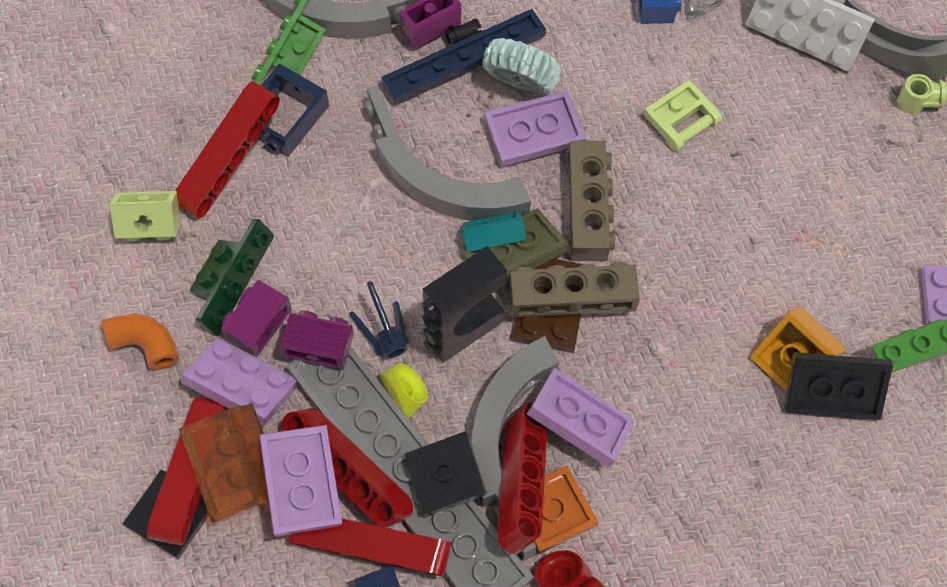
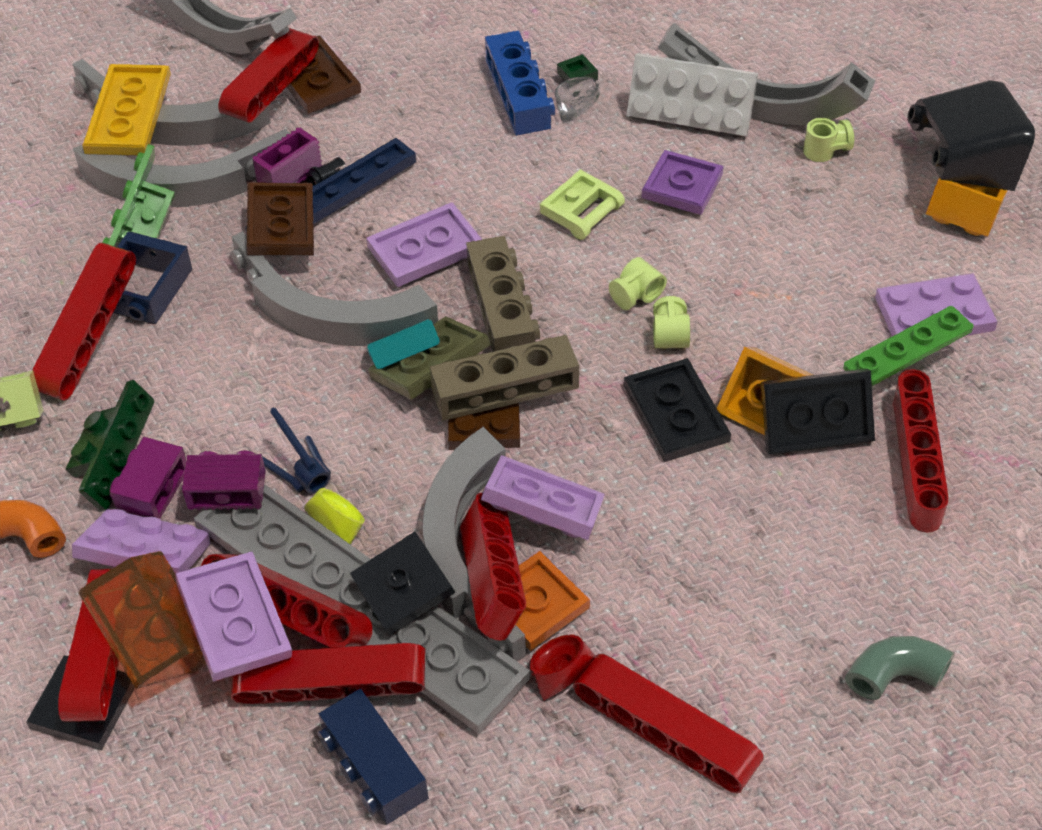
camera: 10 degrees left, 15 degrees down
black arch [421,246,507,363] -> none
light aqua gear [482,38,561,94] -> none
none -> reddish brown tile [247,182,314,256]
none -> yellowish green piece [609,257,667,310]
none -> black tile [623,358,731,462]
none -> medium lavender plate [641,150,724,215]
none -> yellowish green piece [653,296,690,349]
none -> red beam [893,369,949,533]

